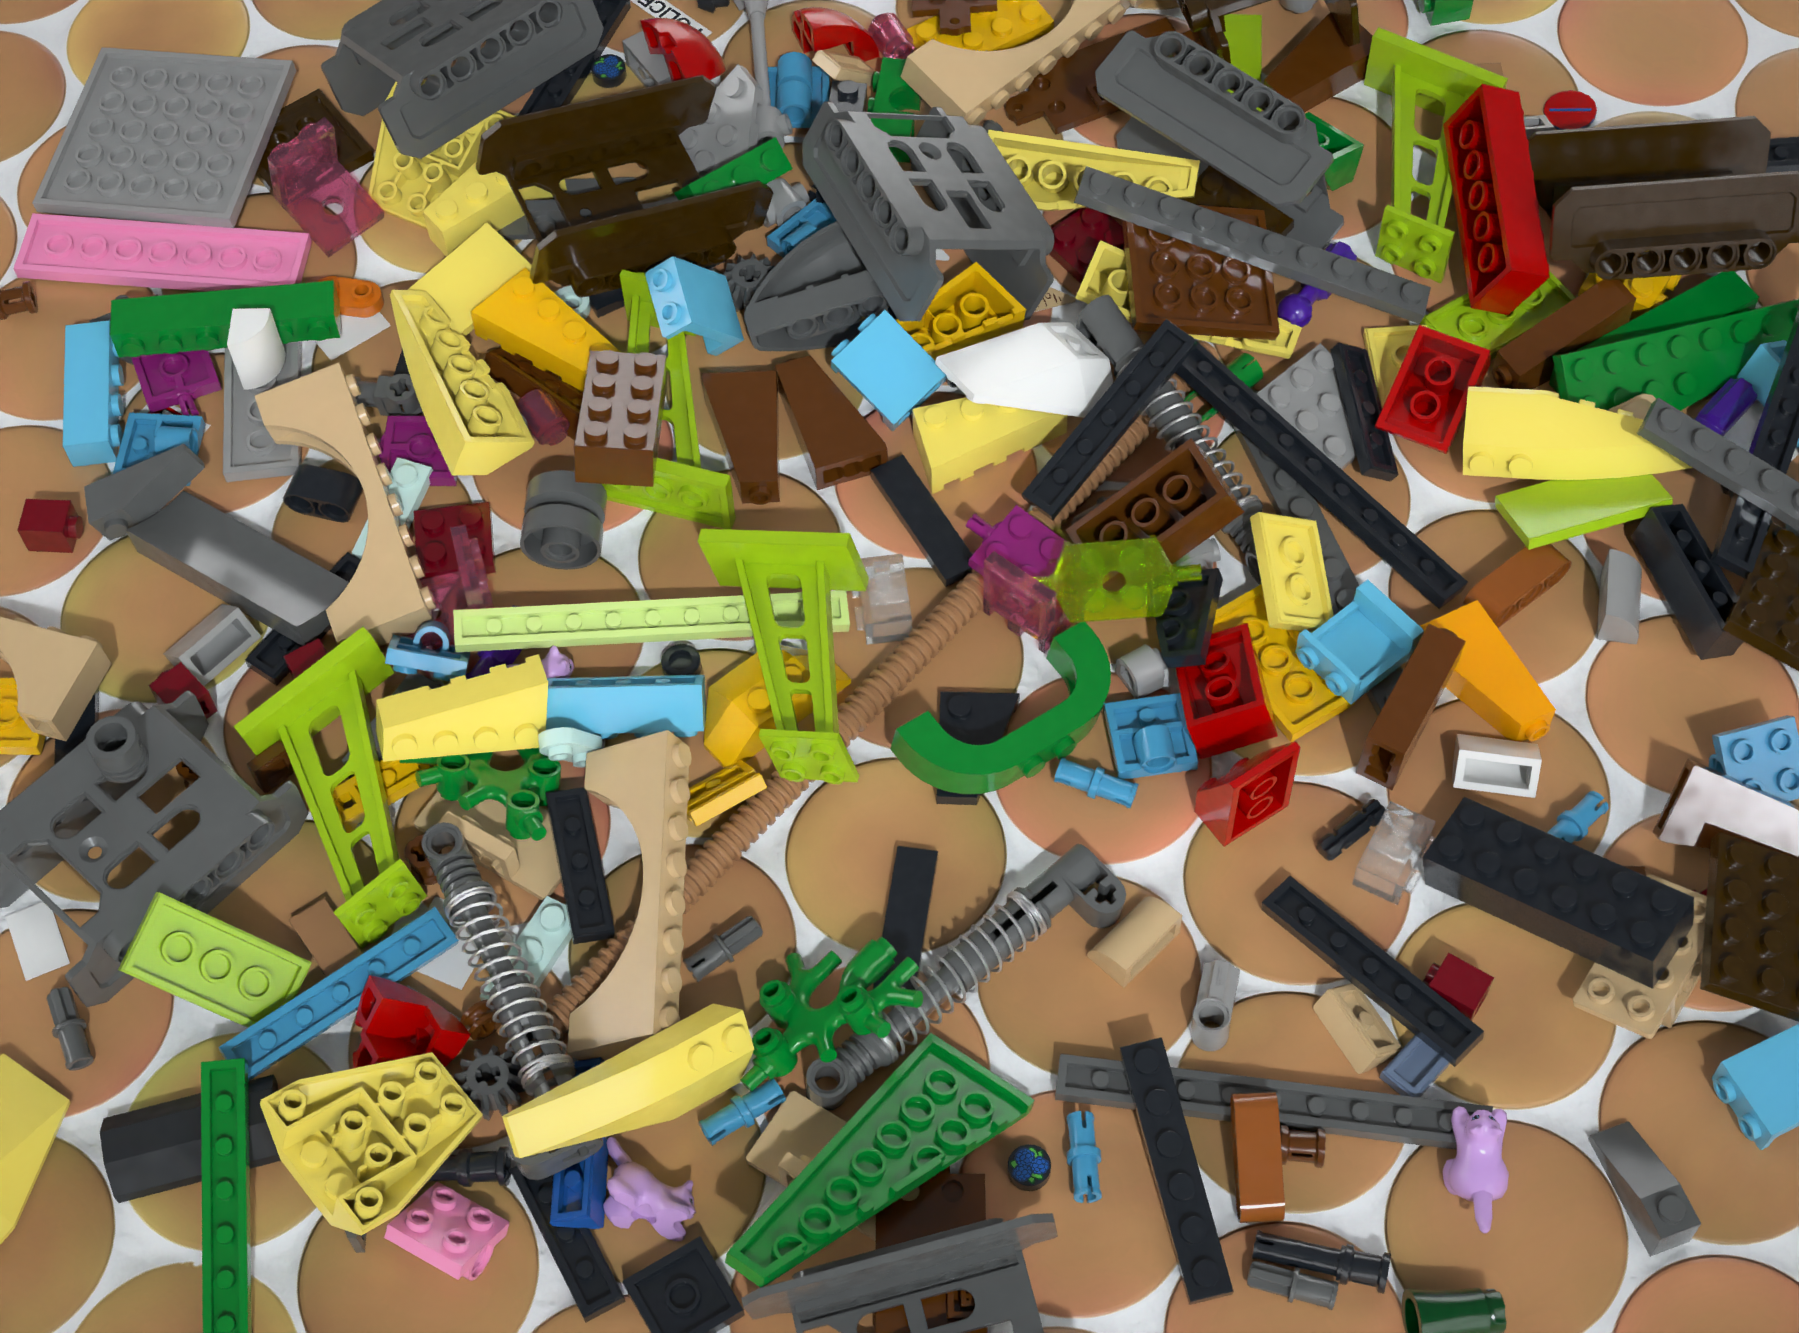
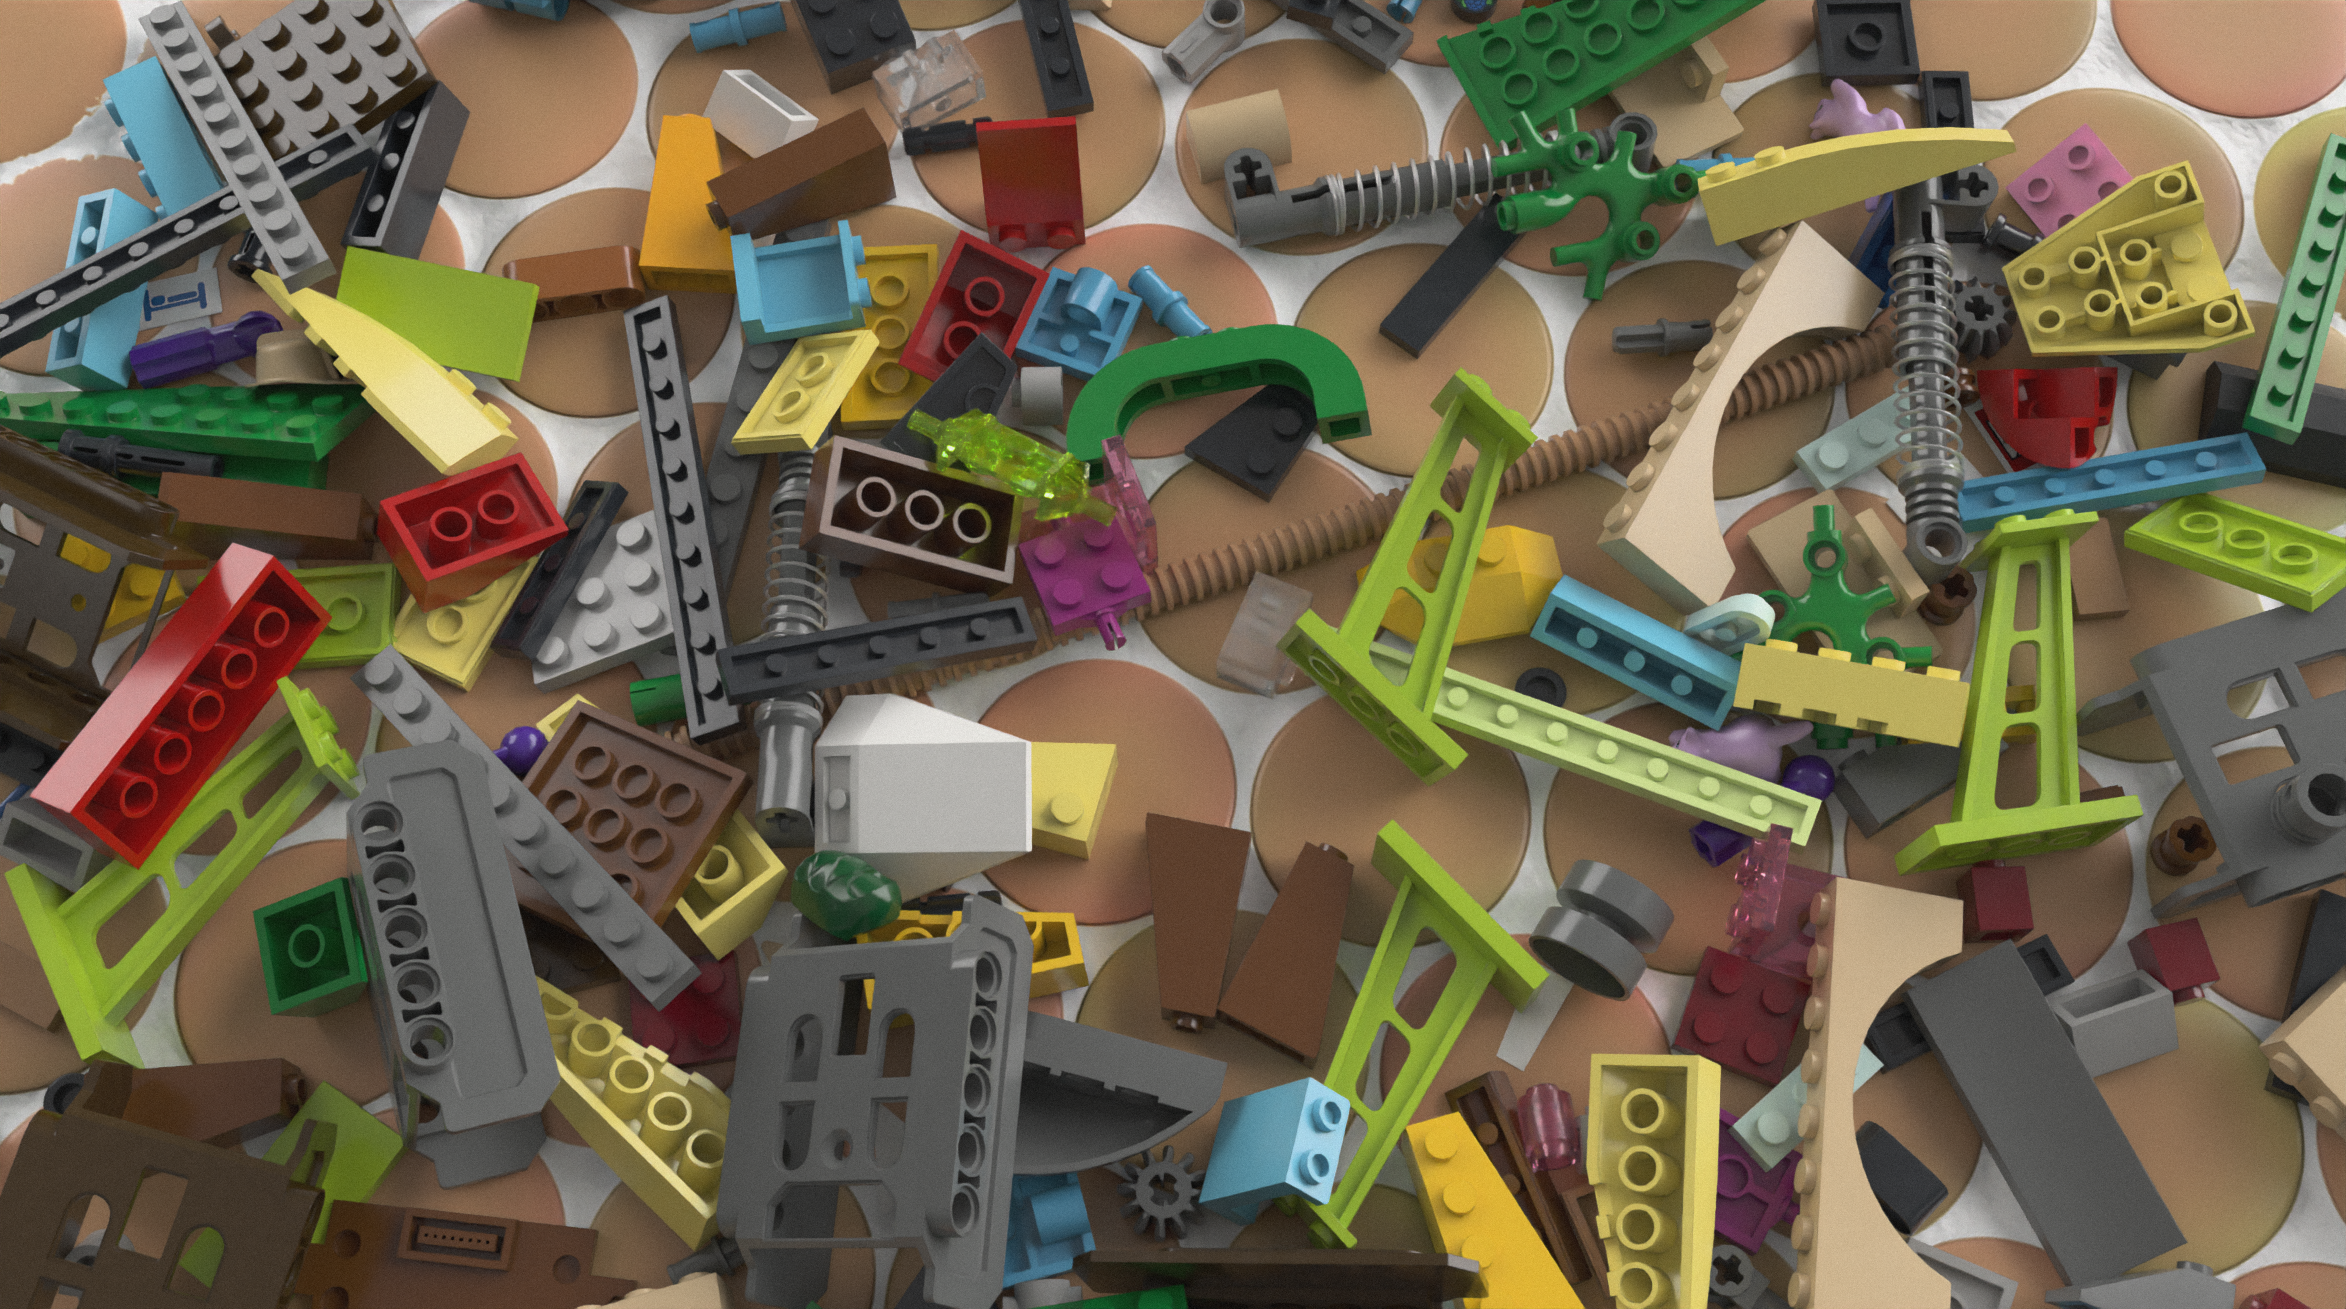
camera: 150 degrees left, 10 degrees up
dark azure plate [385,621,471,681] -> none
black tile [545,787,615,945] -> none
brick [574,350,666,487] -> none
yellow plate [687,759,767,827] -> none
medium azure panel [831,310,947,432] -> none
black tile [870,455,973,587] -> none
light grey brick [1597,549,1642,645] -> none
none -> black pin [58,429,224,480]
none -> dark green piece [790,850,902,942]

